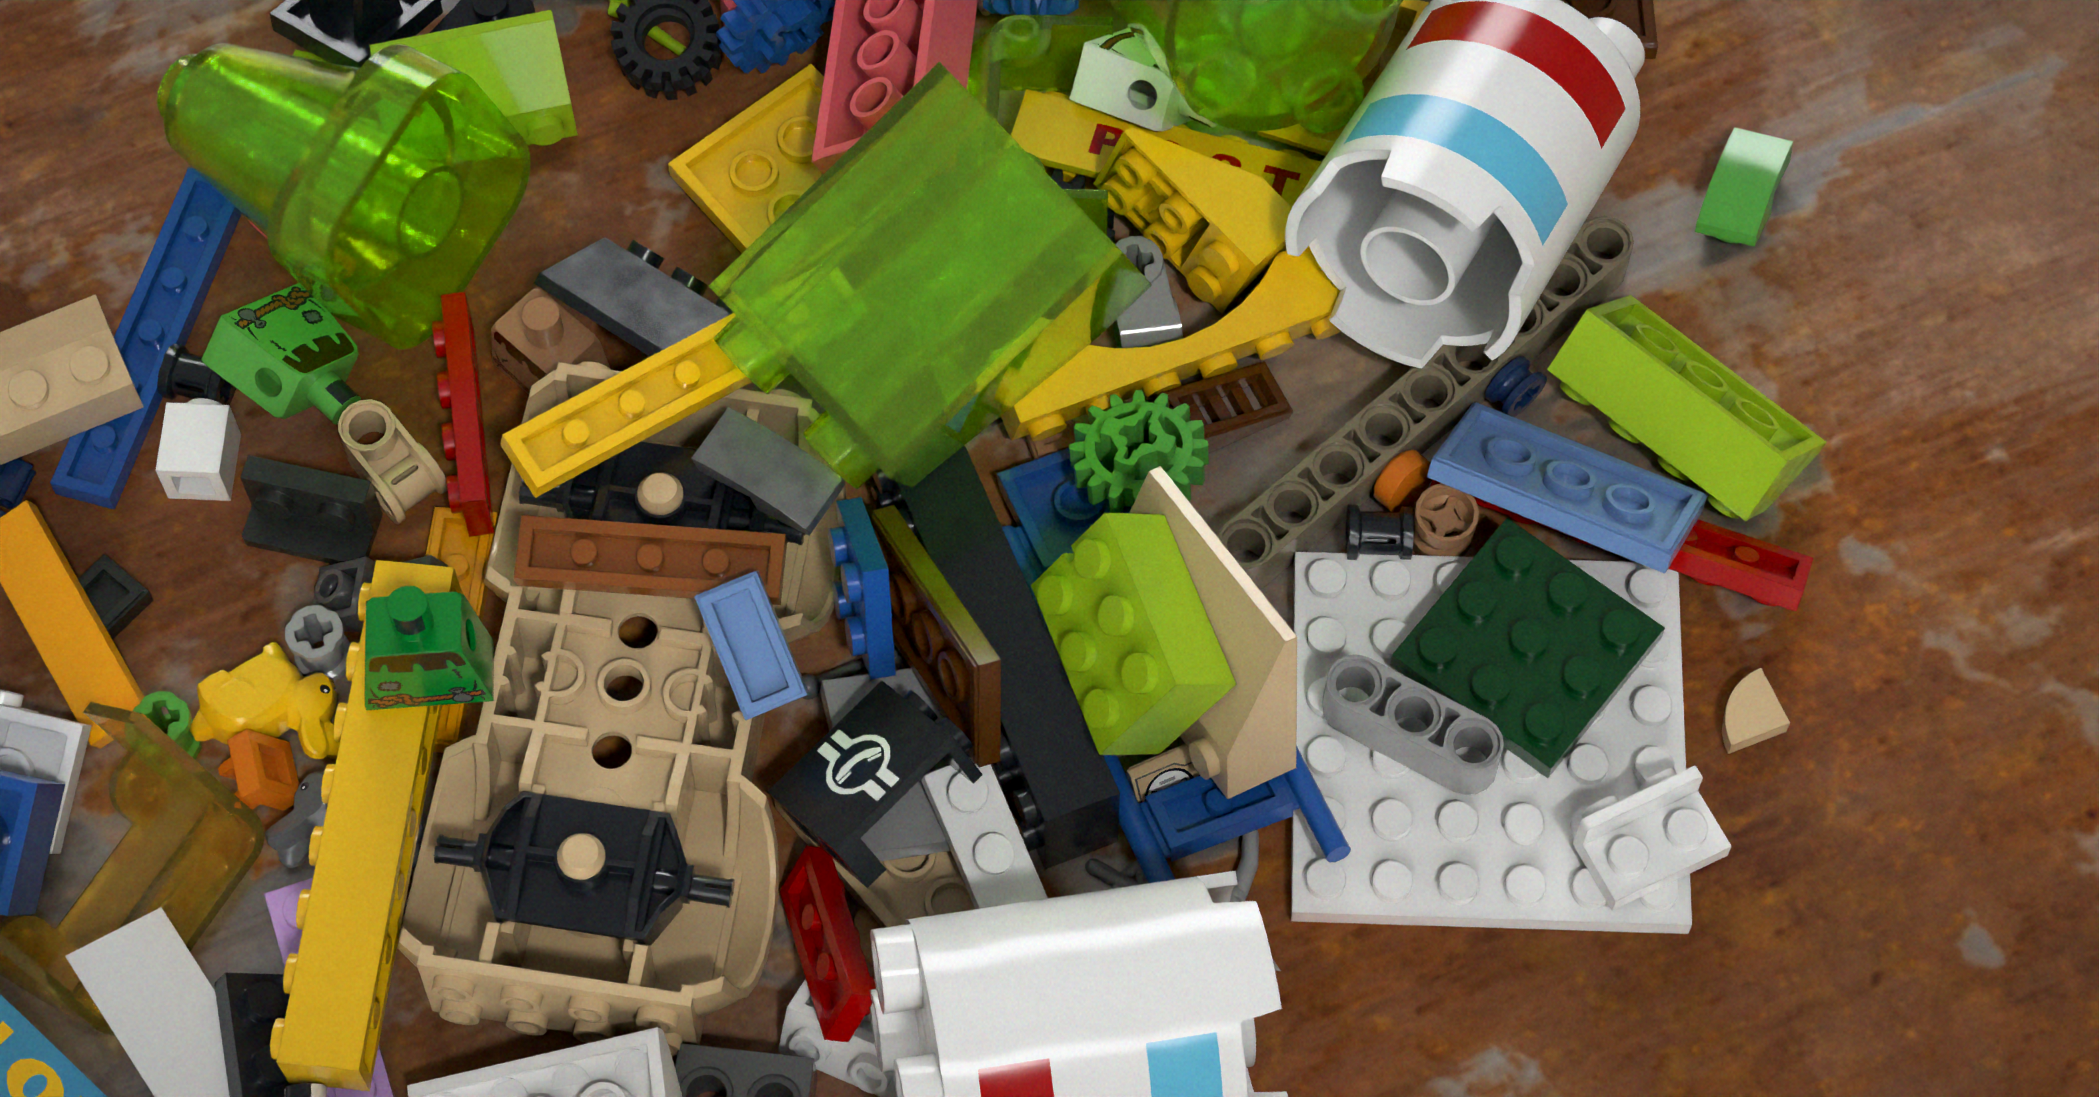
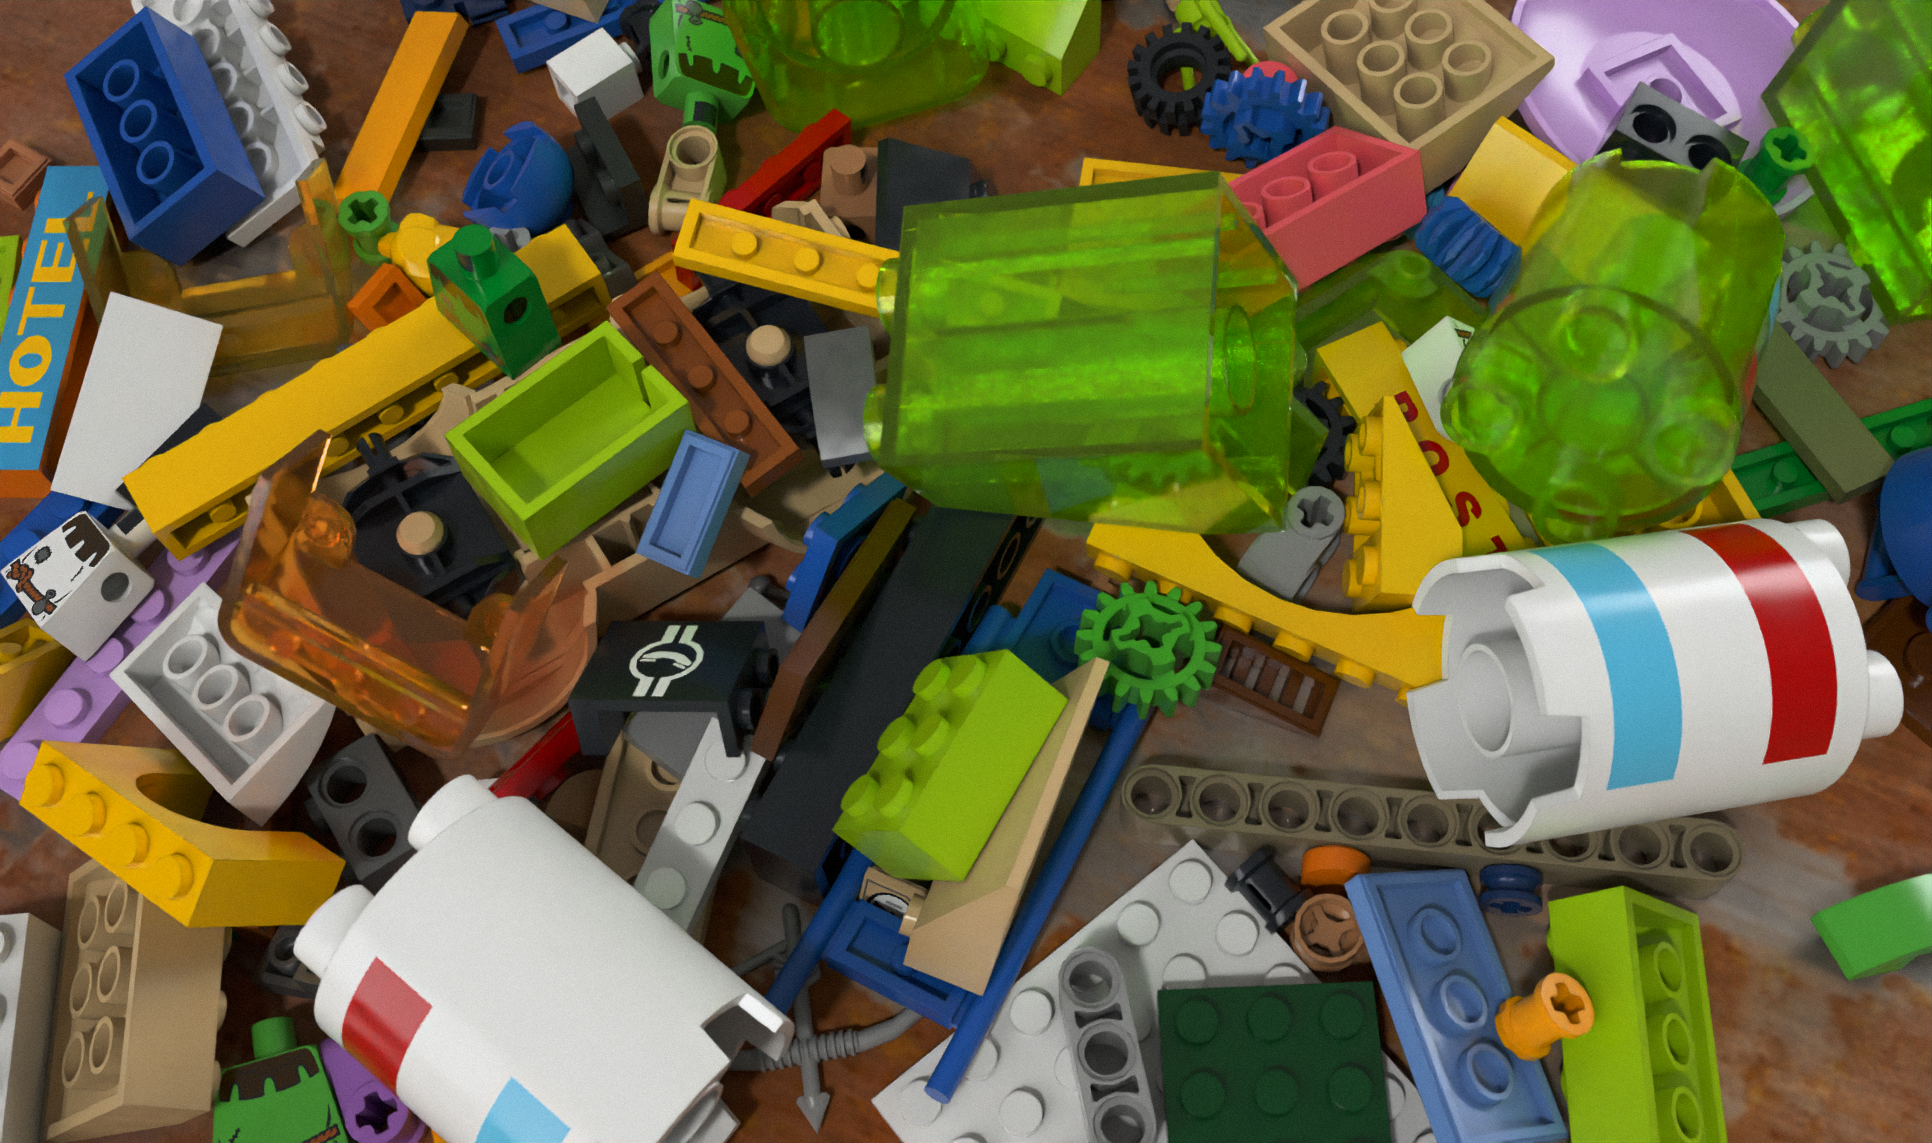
camera: 55 degrees right, 0 degrees up
none -> clear orange windscreen [217,429,568,760]
none -> lime piece [444,320,697,562]
none -> blue cylinder [462,121,575,238]
none -> light orange bush [1495,972,1595,1062]

